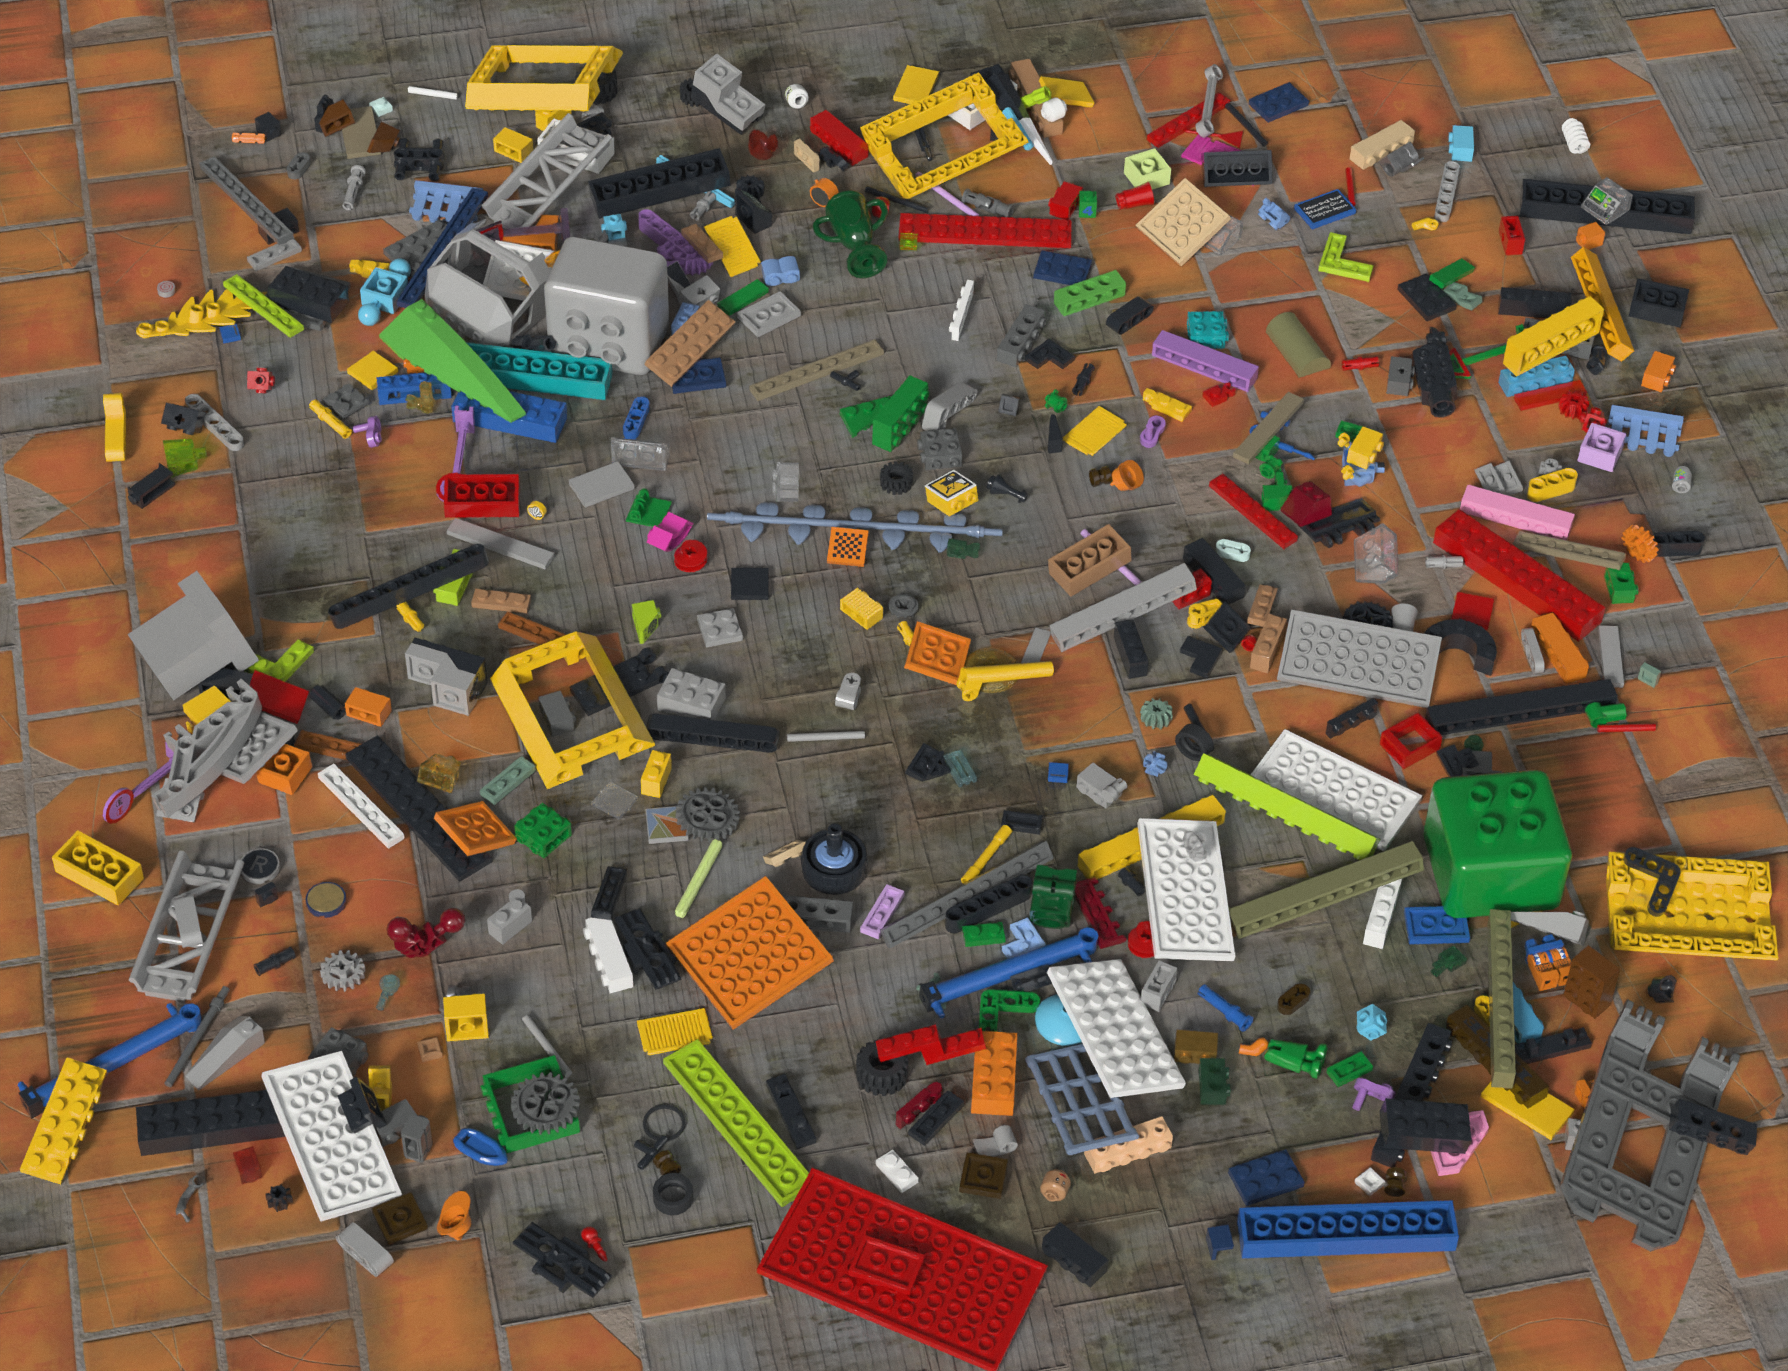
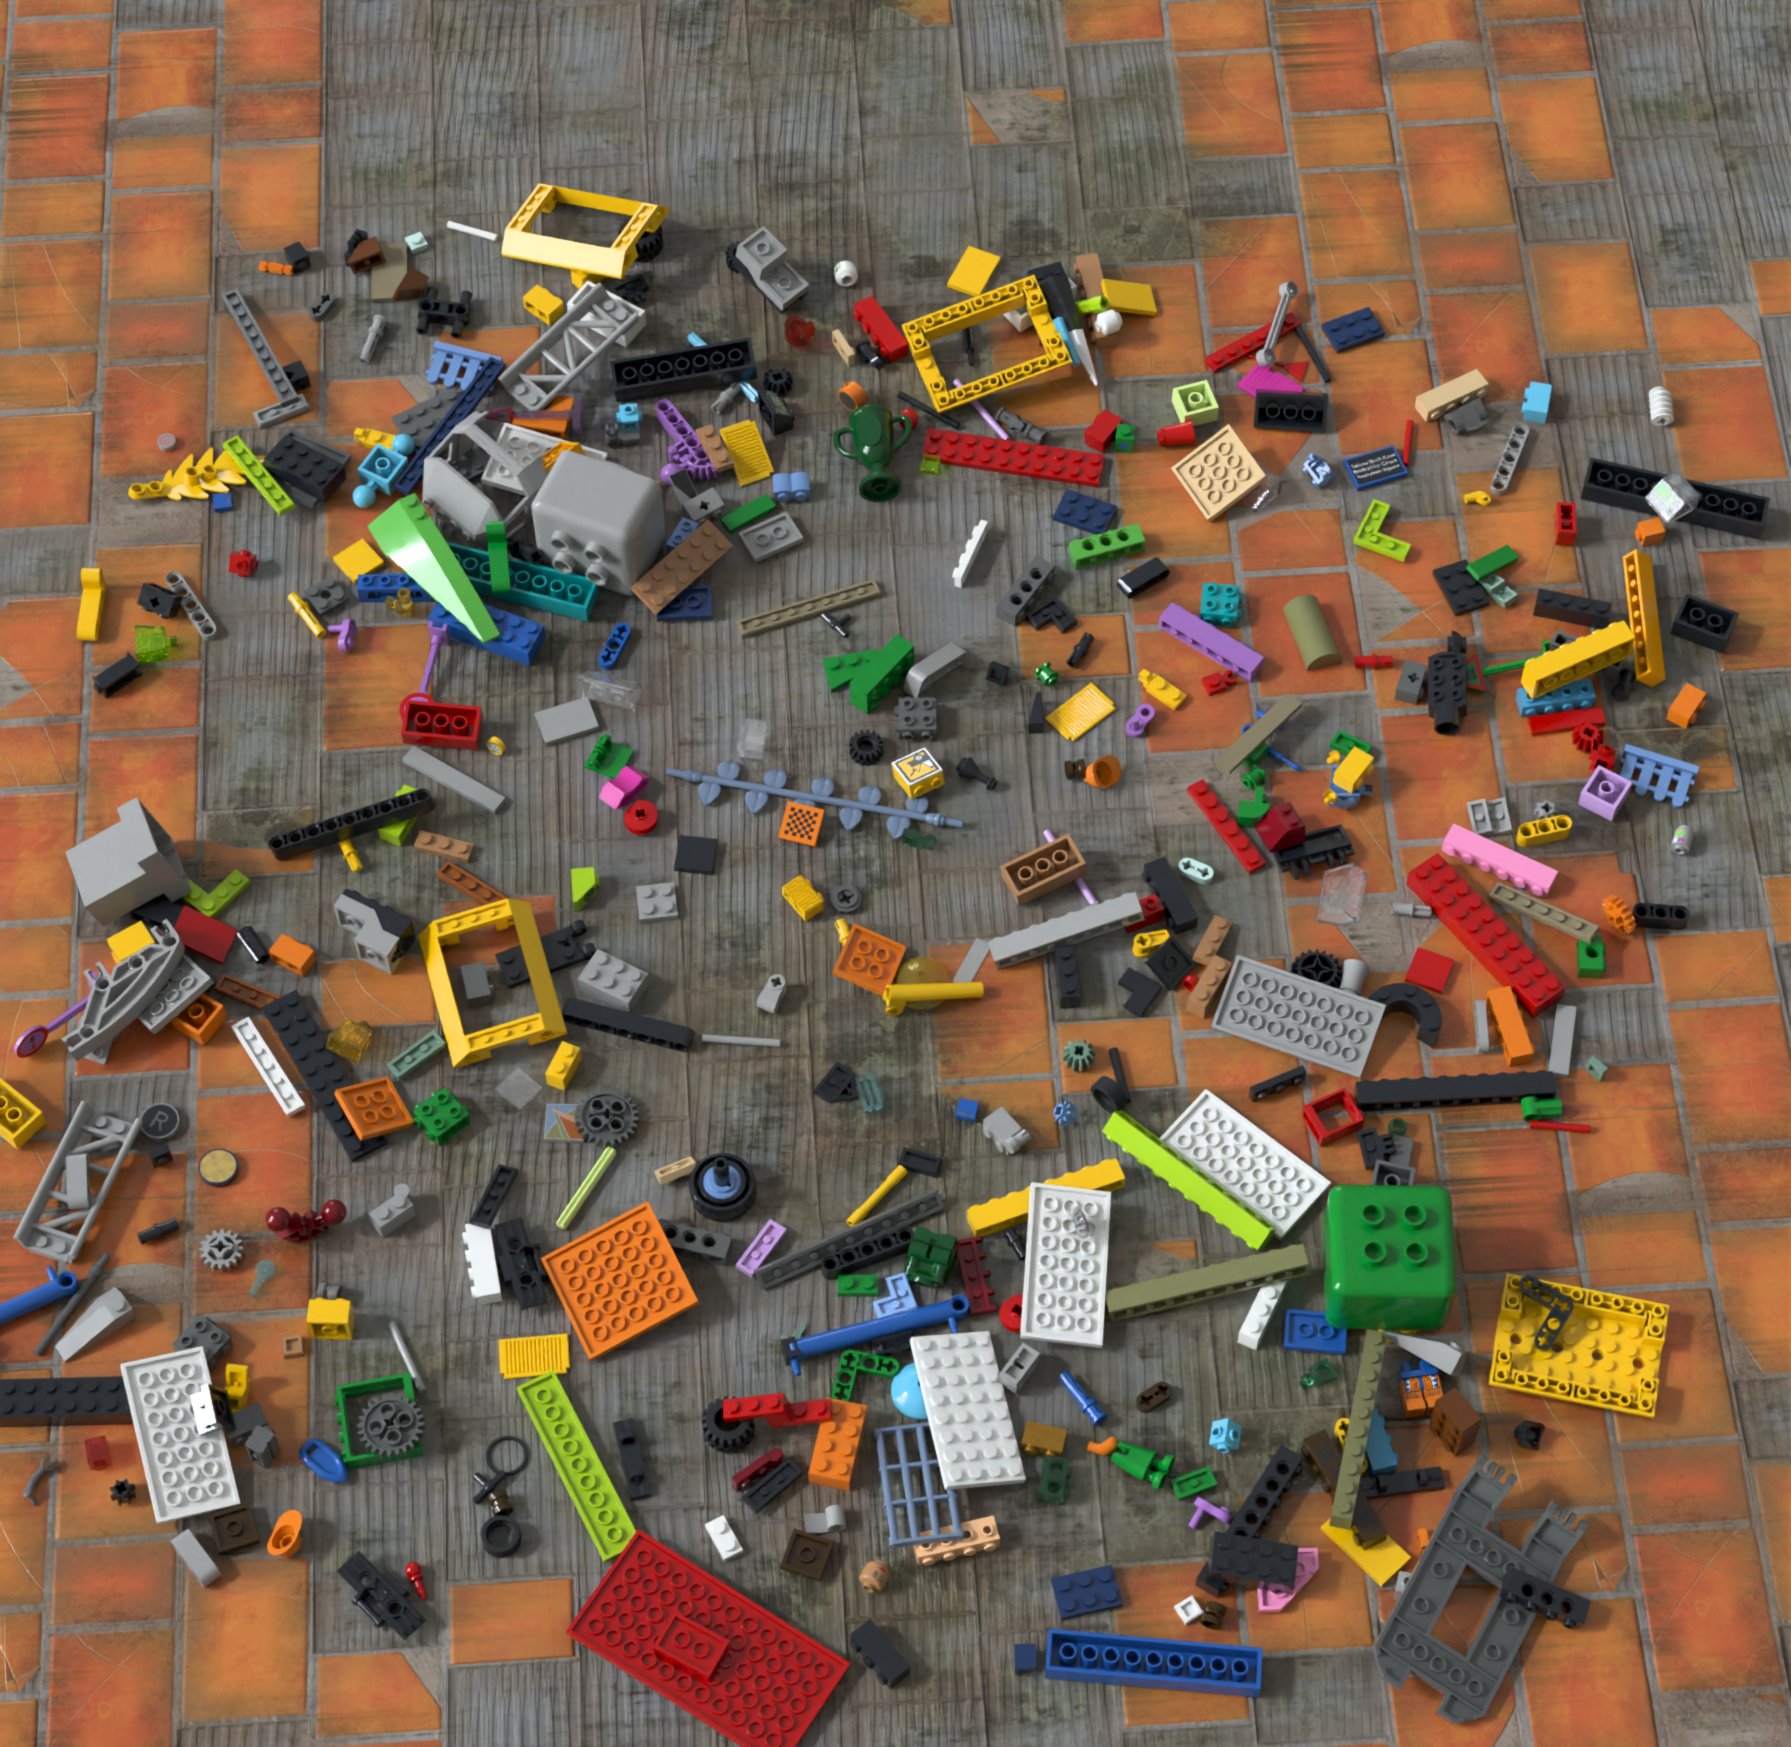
camera: 10 degrees right, 10 degrees up
none -> green beam [485,520,511,594]

